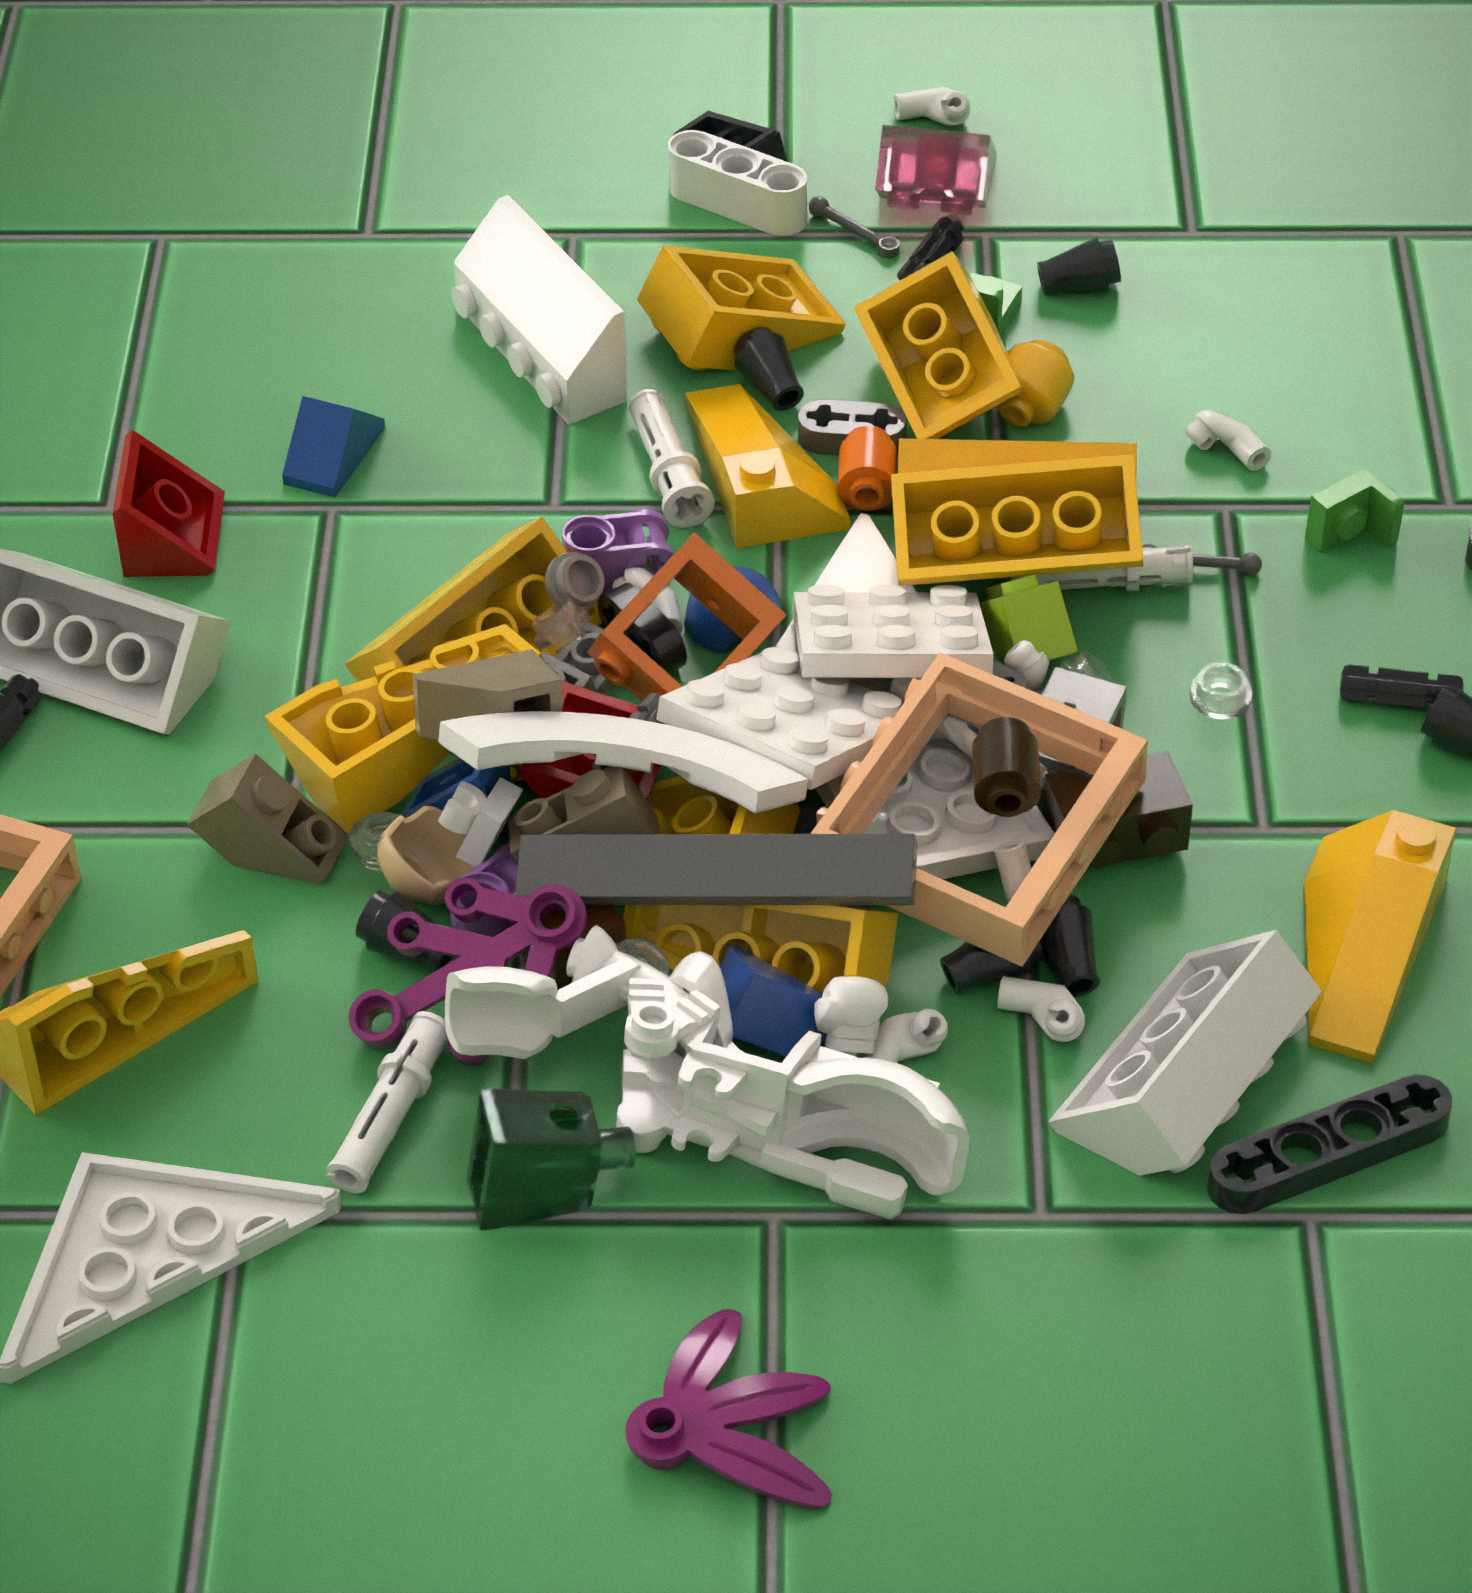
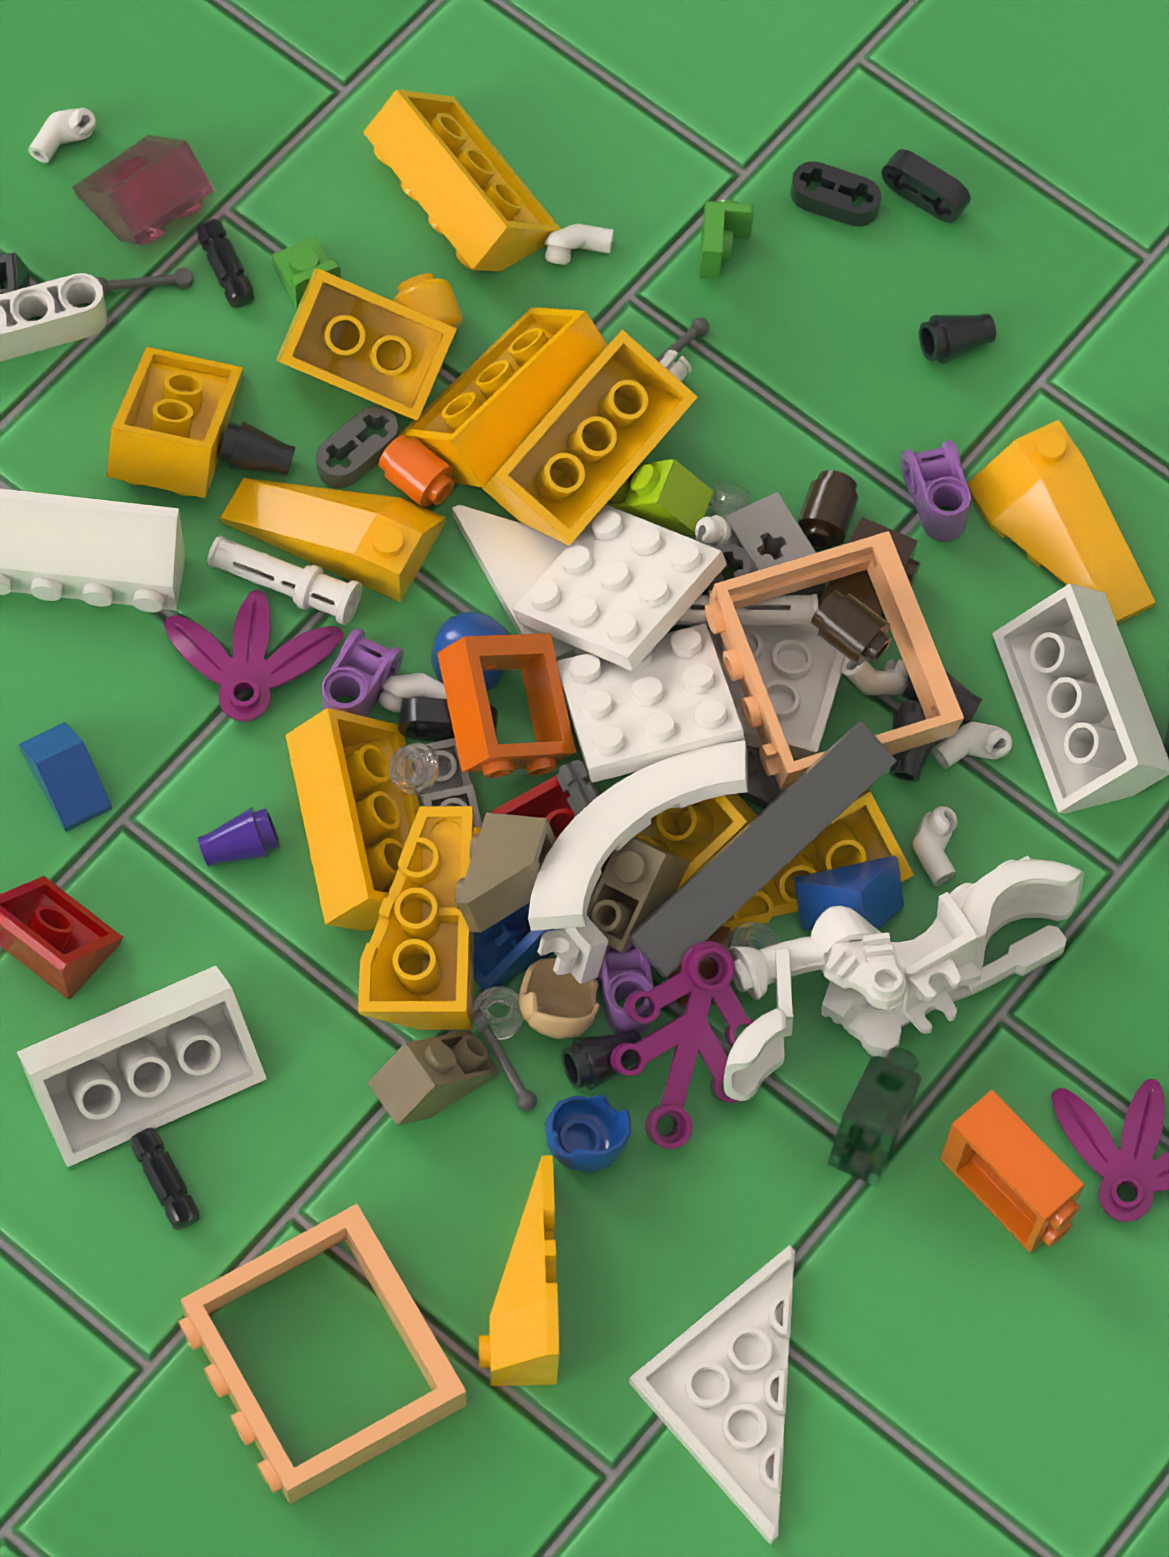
camera: 55 degrees left, 20 degrees up
white pin [326,1011,448,1194] -> none
light grey plate [545,552,605,613] -> none
white piece [814,976,889,1057] -> none
black cone [1037,237,1121,294] -> none
clear plate [1189,662,1252,719] -> none
black axle [1340,664,1464,709] -> none
none -> magenta plant [164,590,344,722]
none -> dark purple cone [198,807,280,867]
none -> yellow slope [363,89,561,272]
none -> dark grey hinge [471,1009,537,1111]
none -> blue hair [545,1094,631,1173]
none -> dark brown brick [797,470,858,549]
none -> medium lavender piece [901,440,971,541]
none -> orange window [940,1090,1084,1253]

